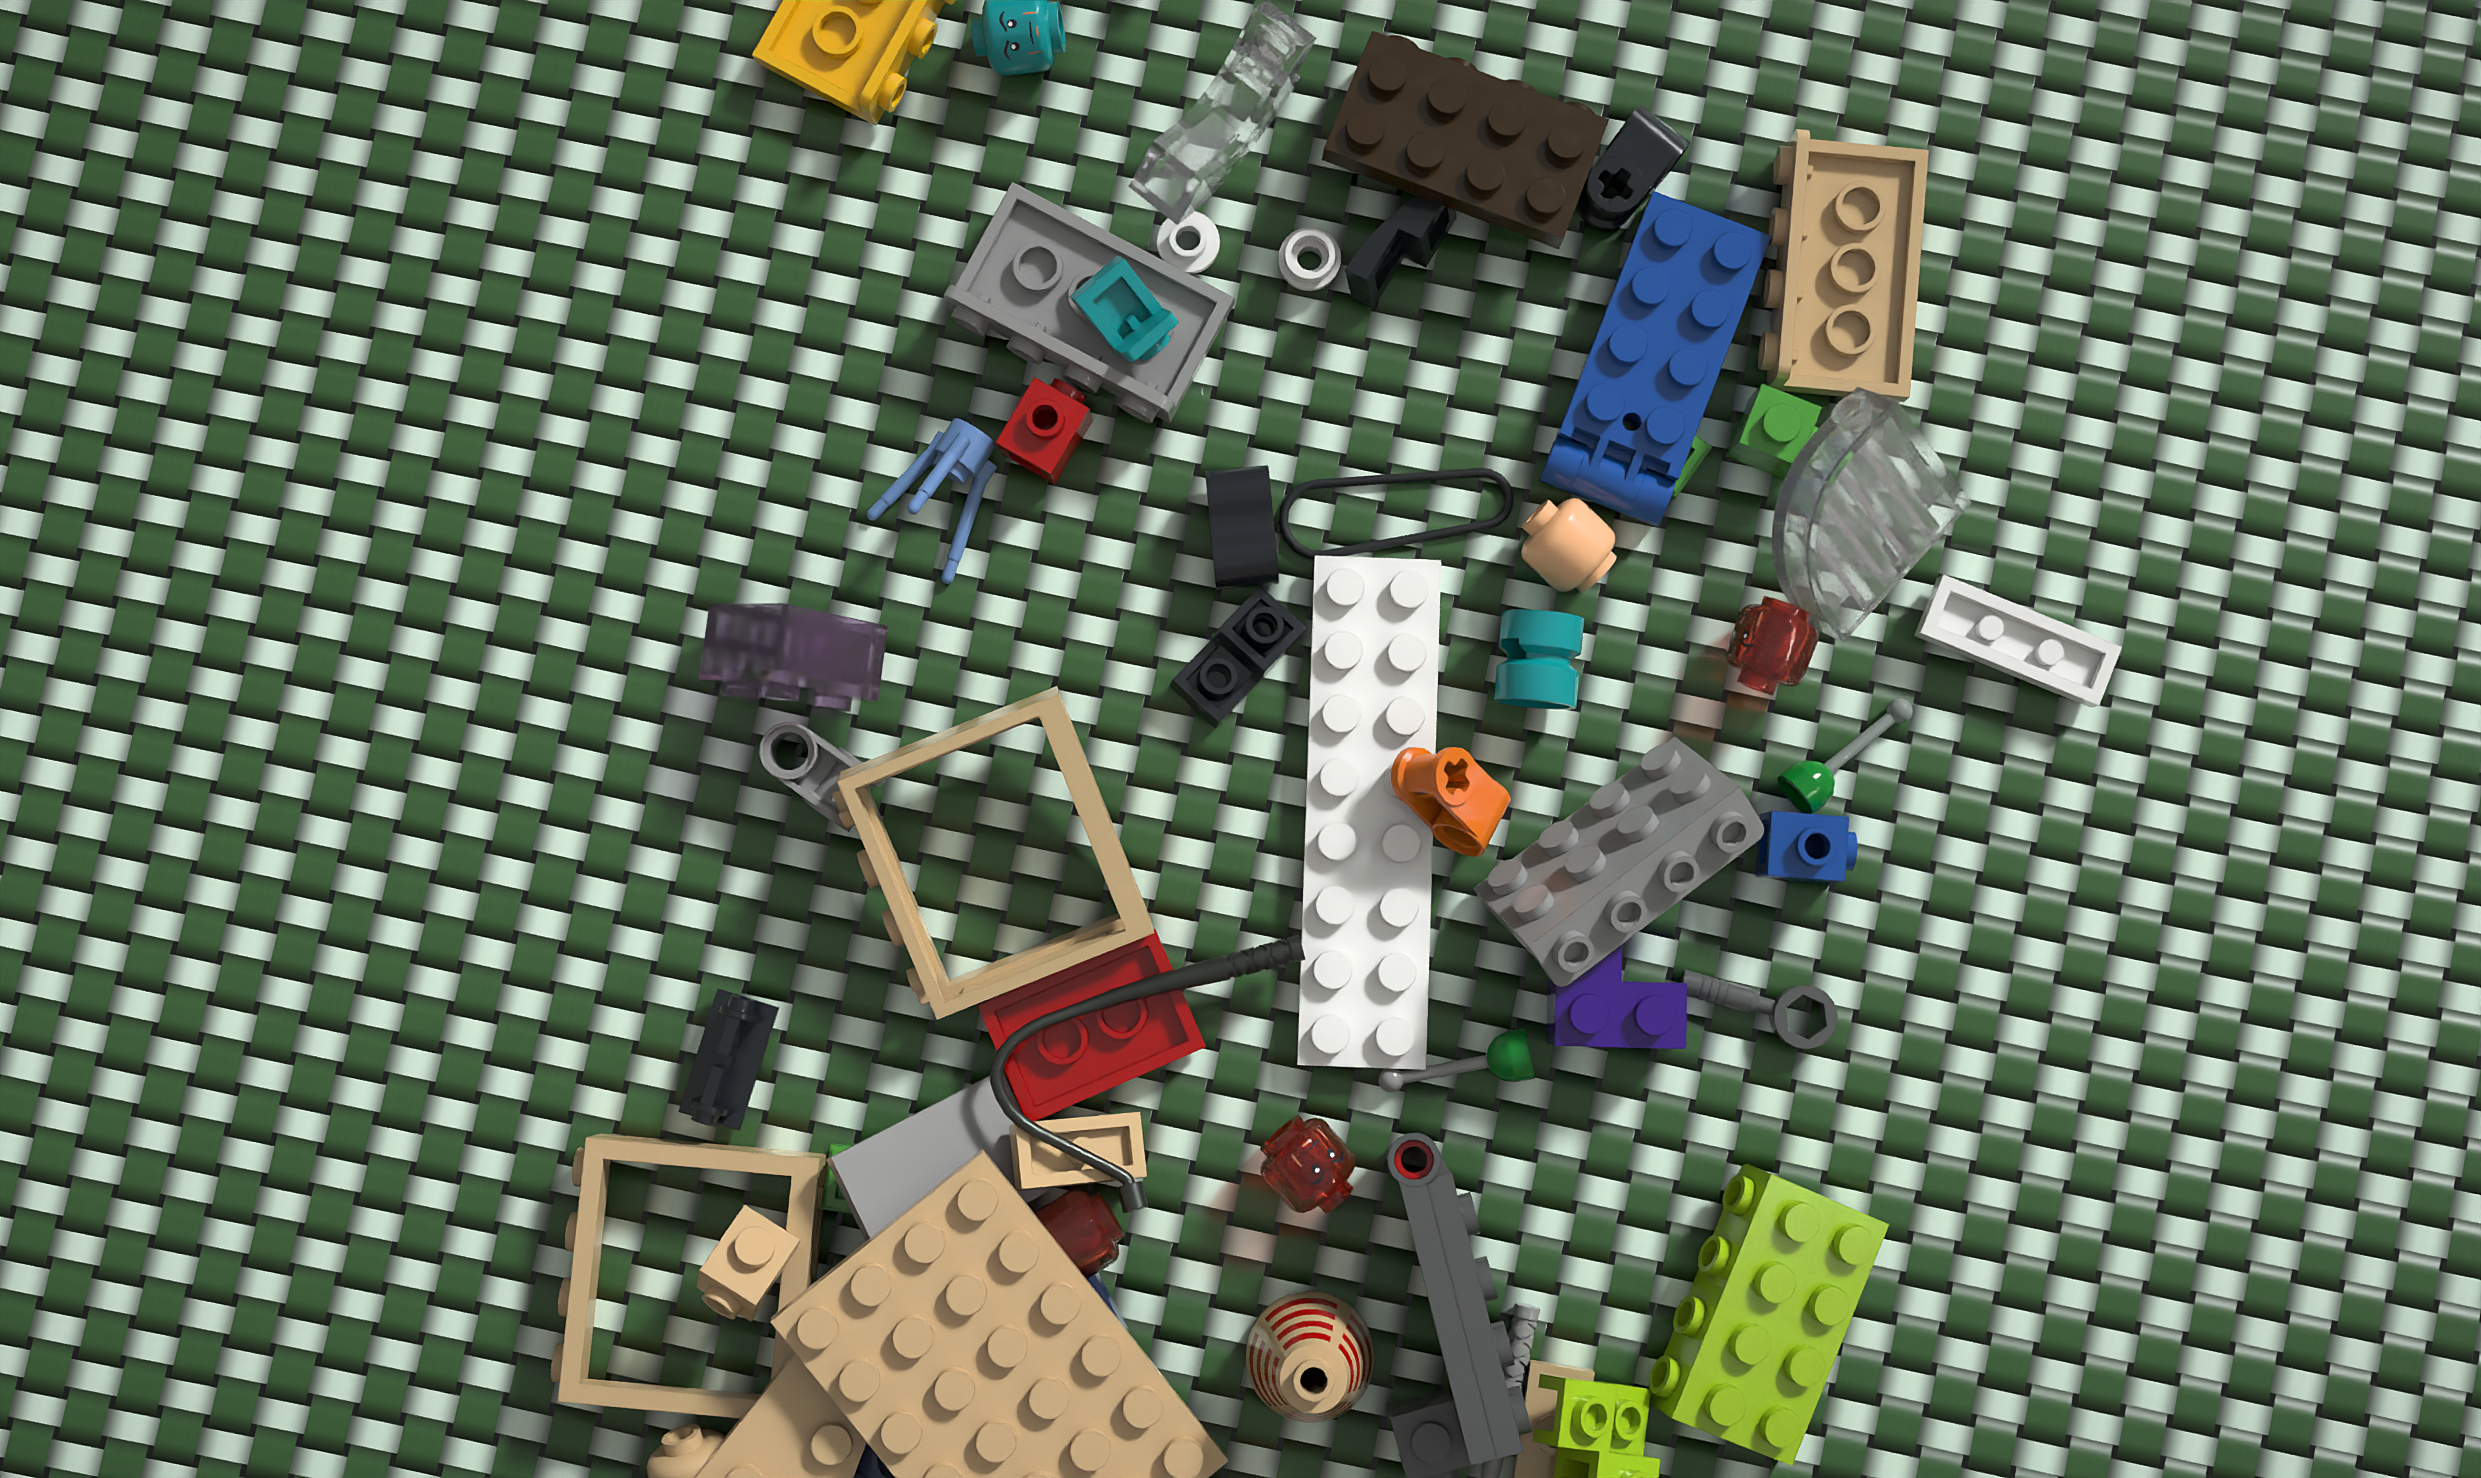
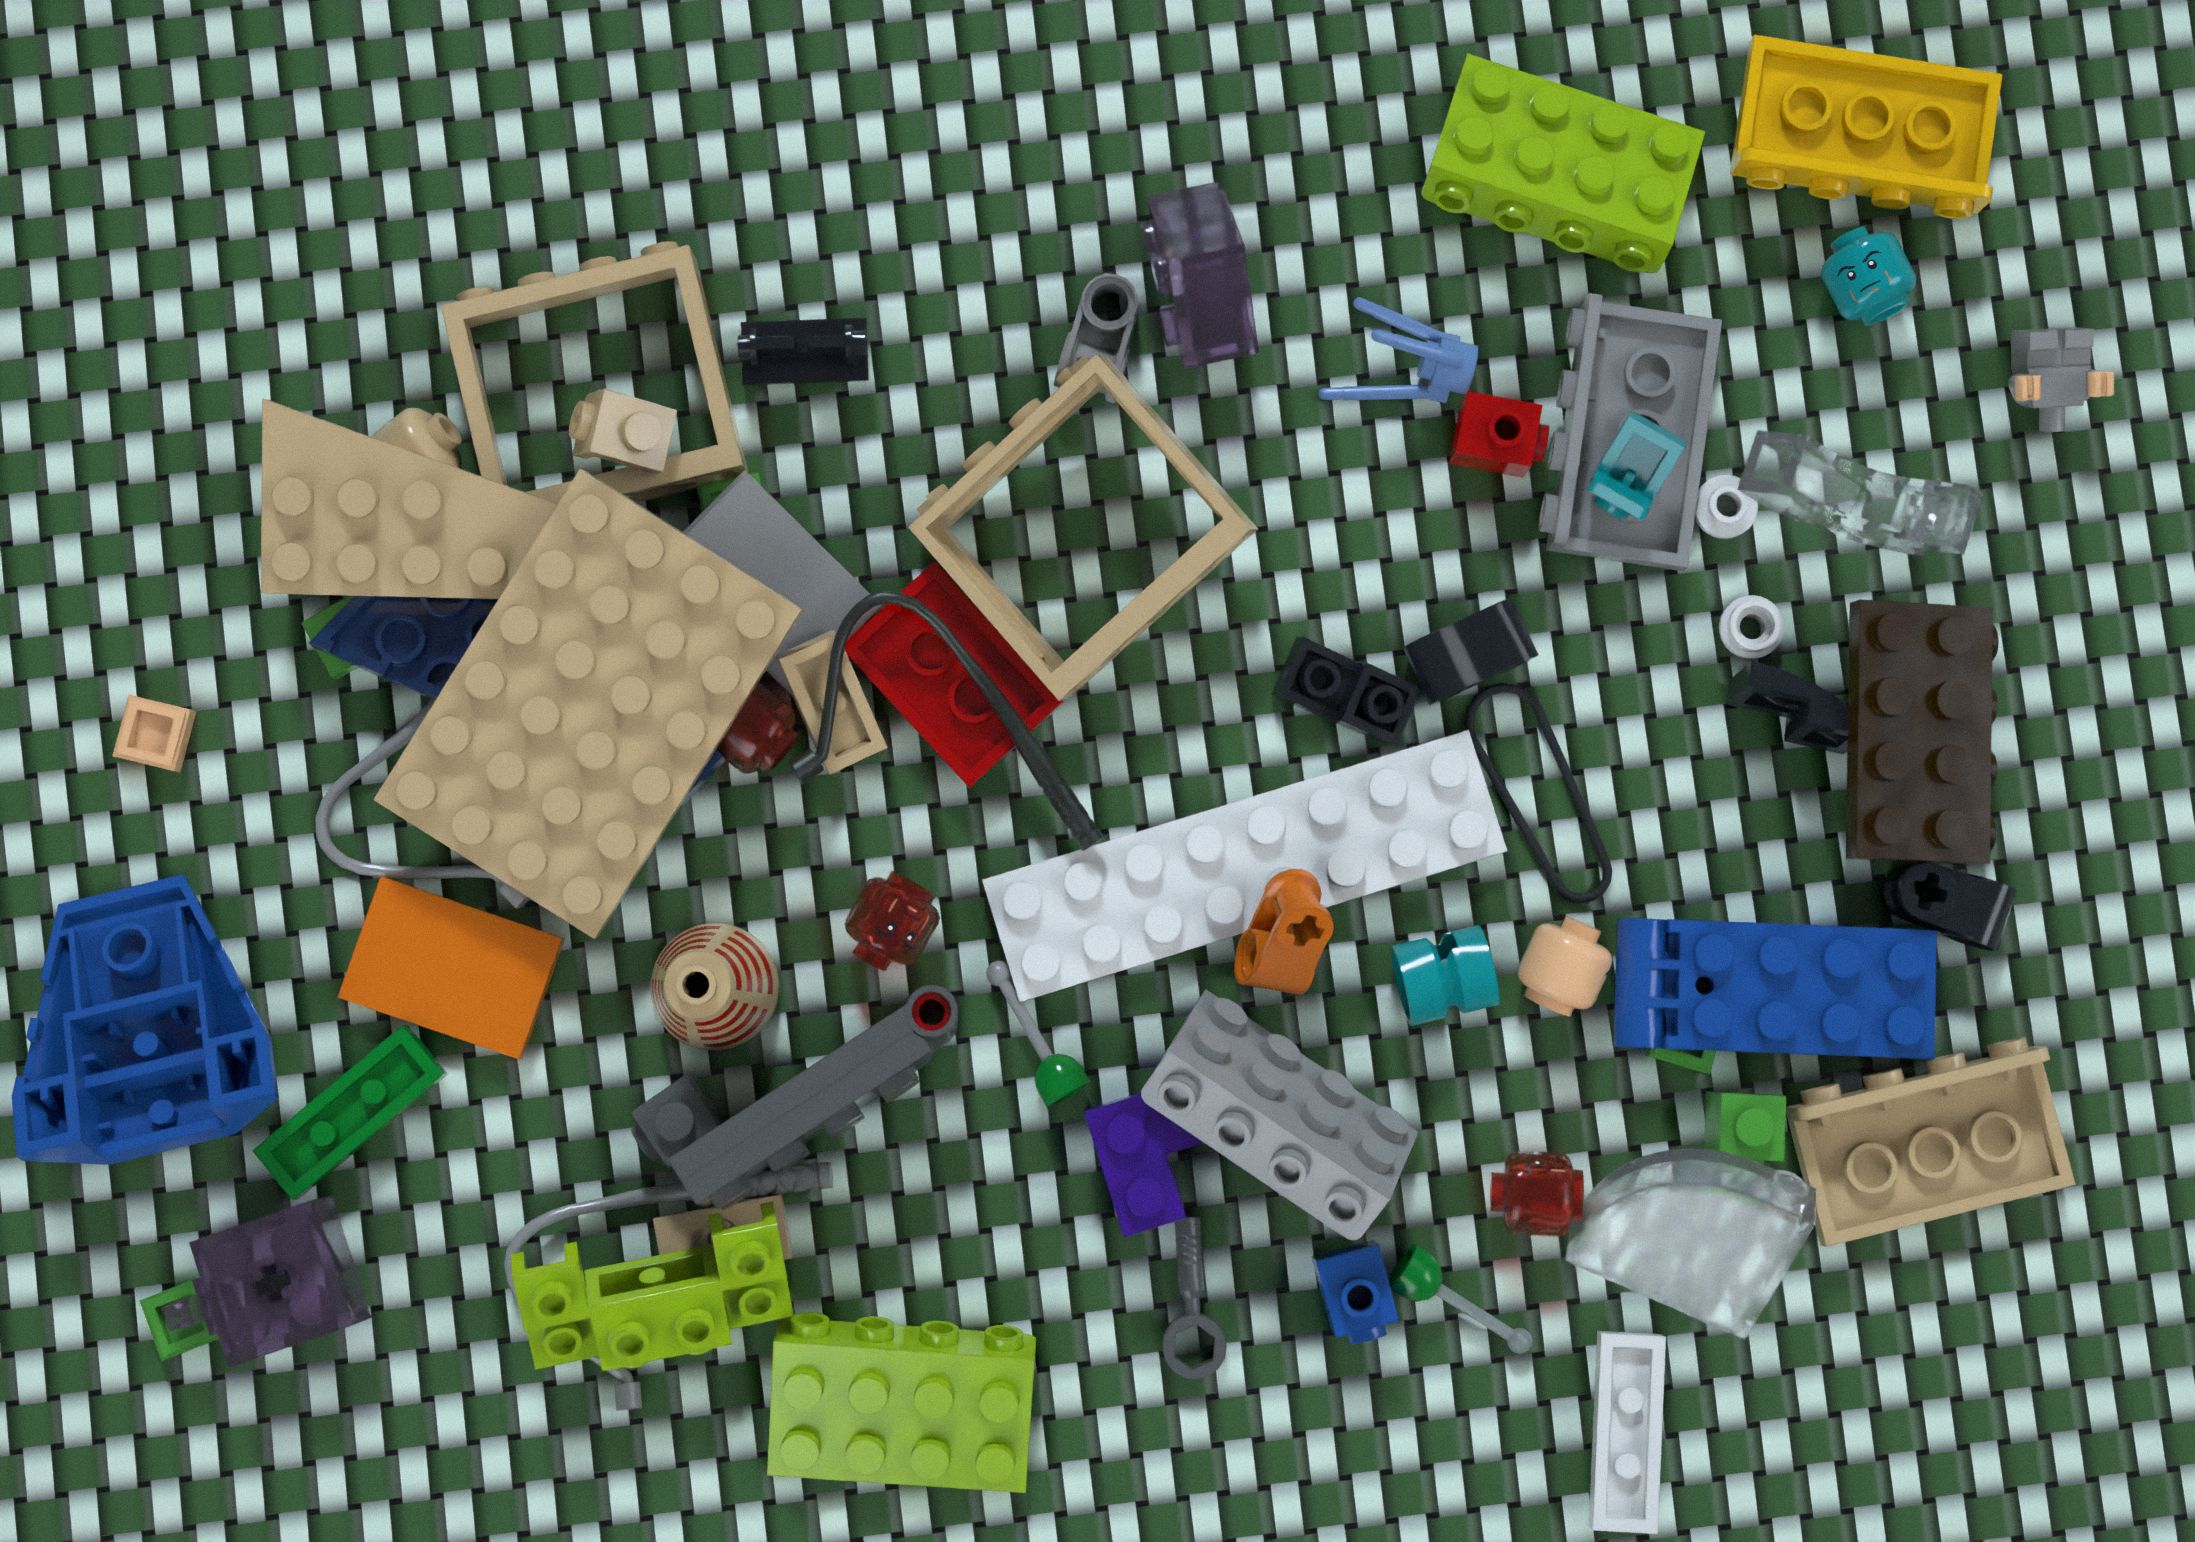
camera: 65 degrees right, 0 degrees up
none -> lime bracket [1421,53,1706,273]

